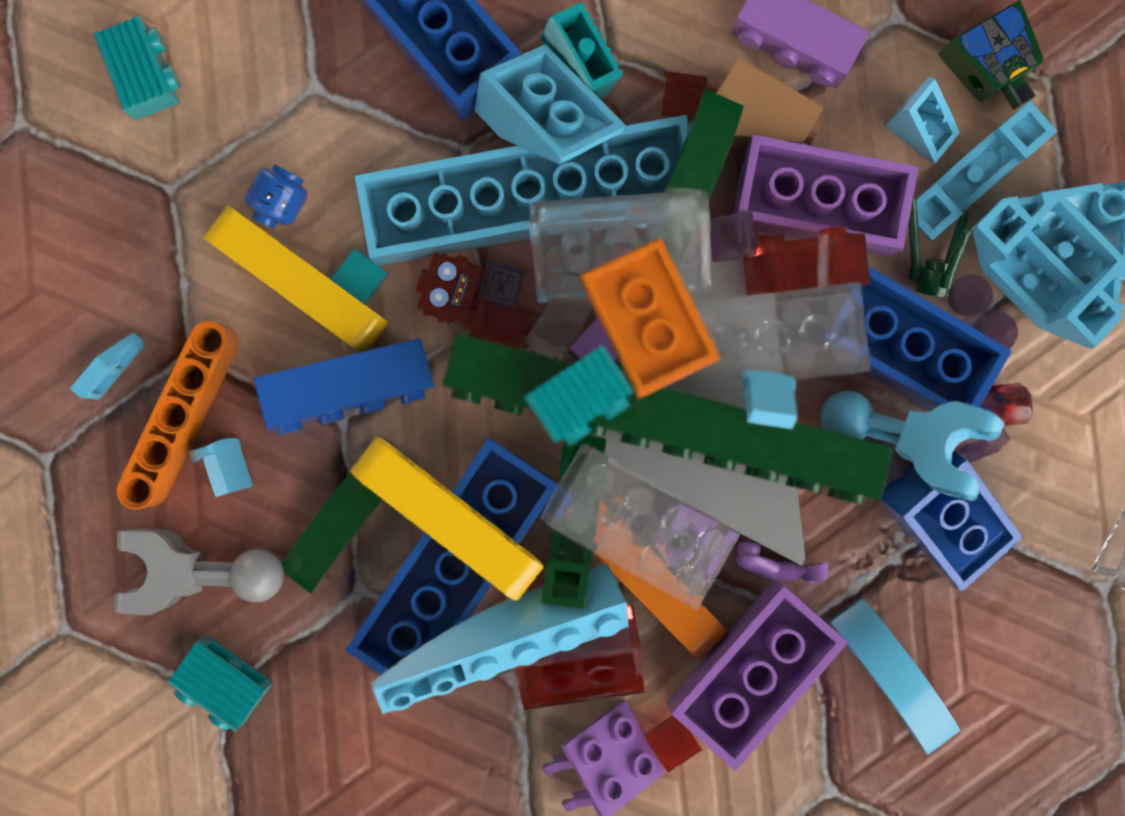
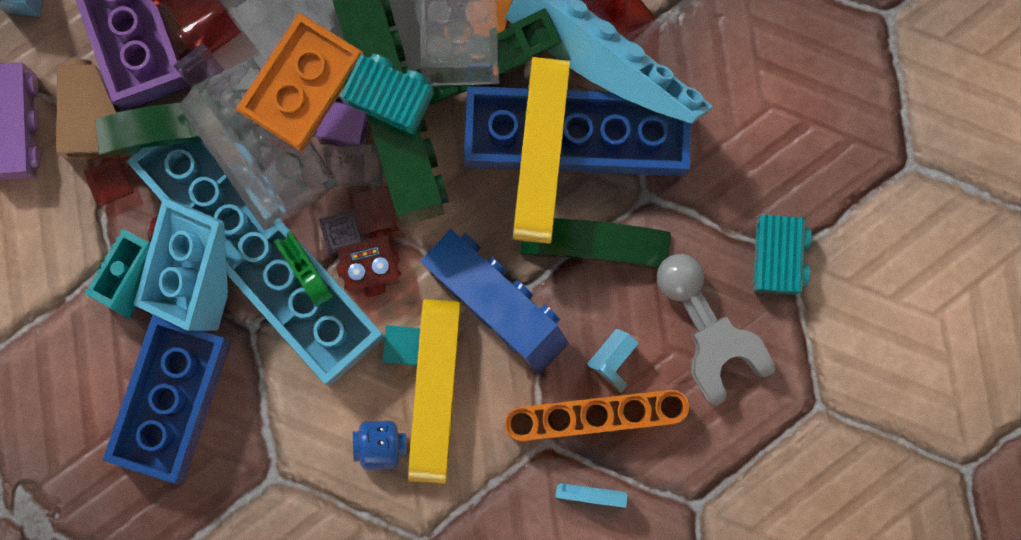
camera: 115 degrees left, 5 degrees down
none -> green piece [274,231,333,307]

